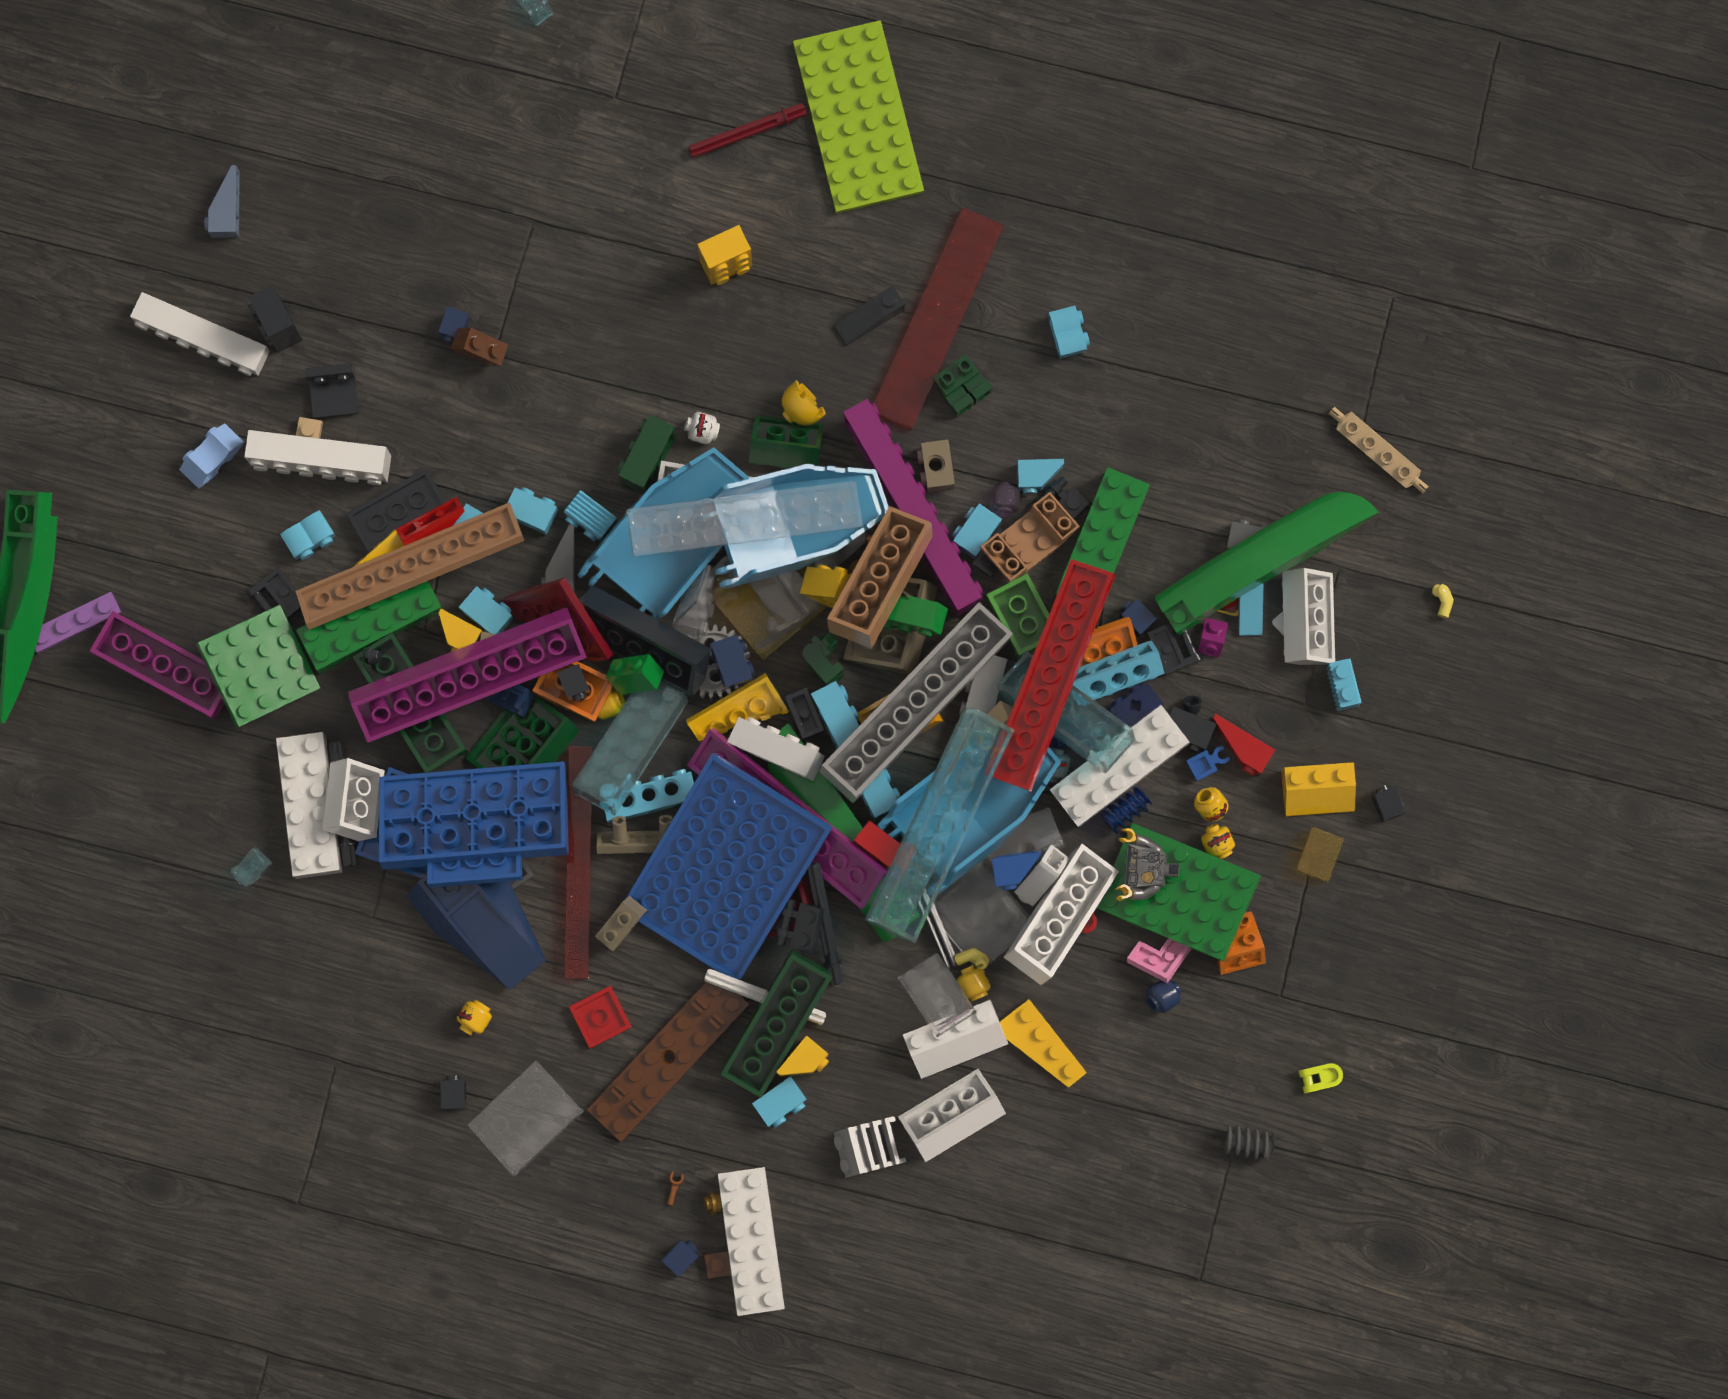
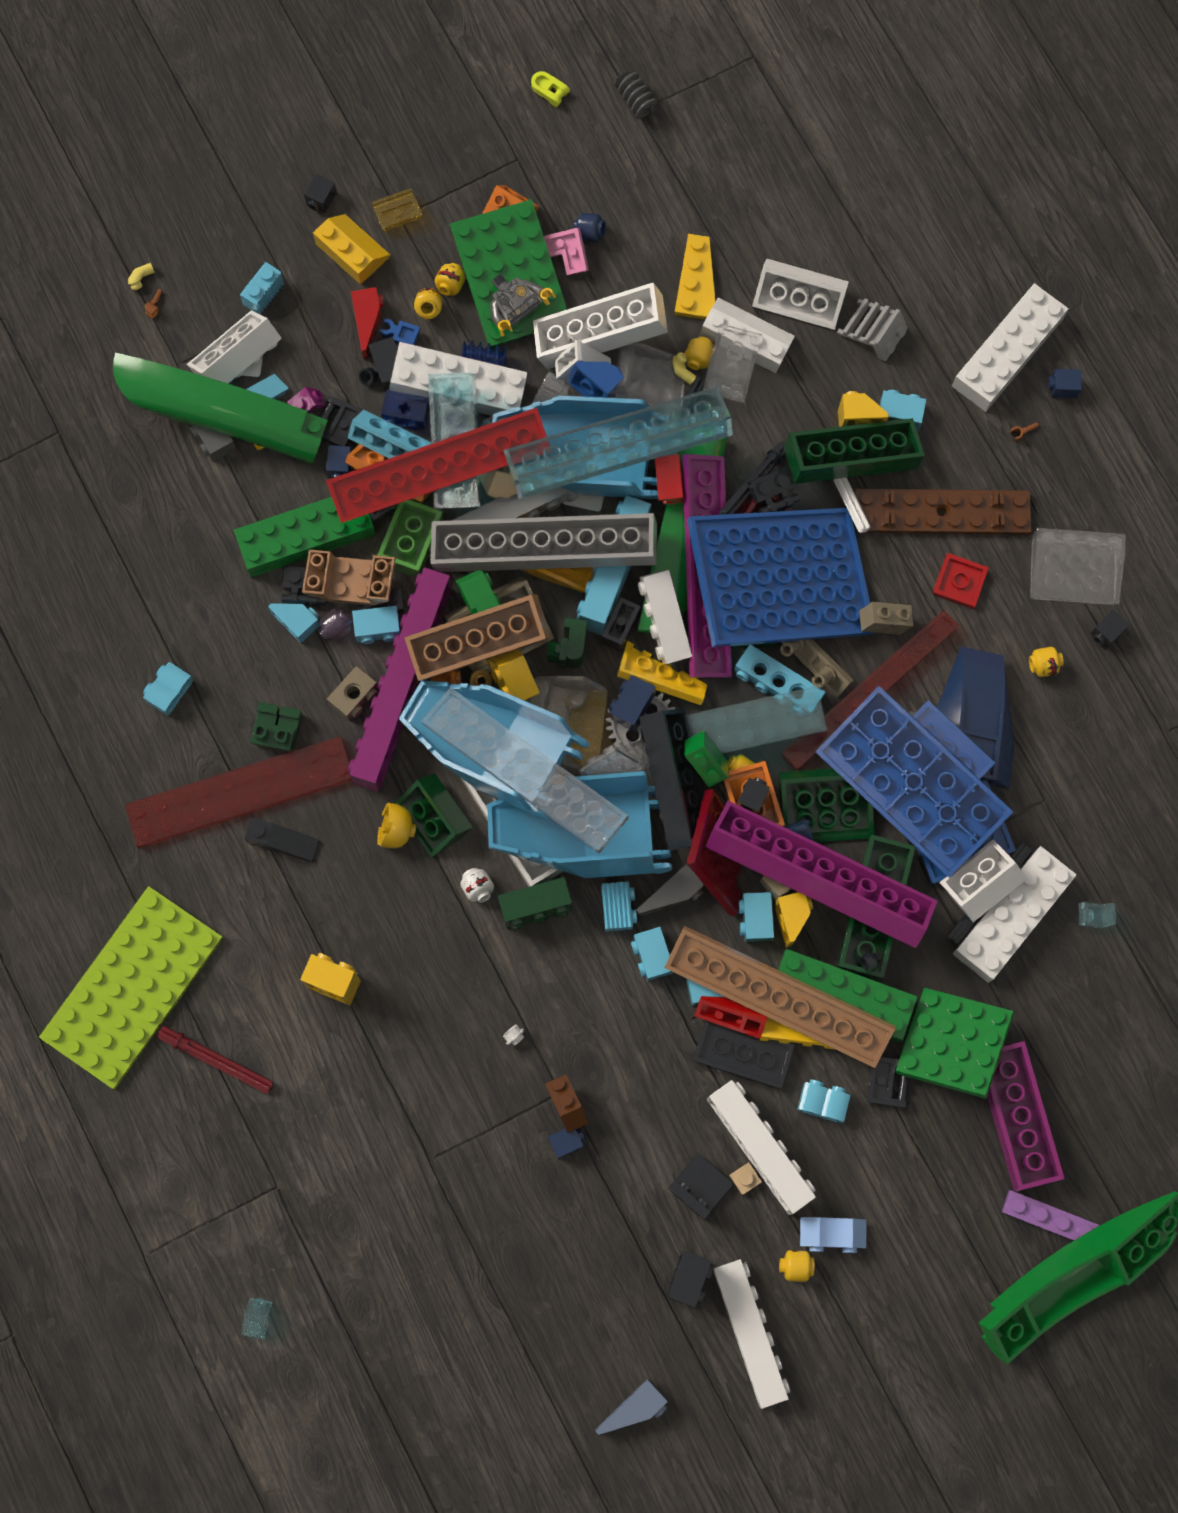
camera: 130 degrees left, 5 degrees down
pearl gold plate [704,1191,722,1215] -> none
reddish brown plate [704,1251,732,1279] -> none
tan plate [1329,407,1429,494] -> none
none -> dark orange hand [145,289,163,319]
none -> white plate [503,1024,524,1046]
none -> yellow head [779,1250,814,1282]

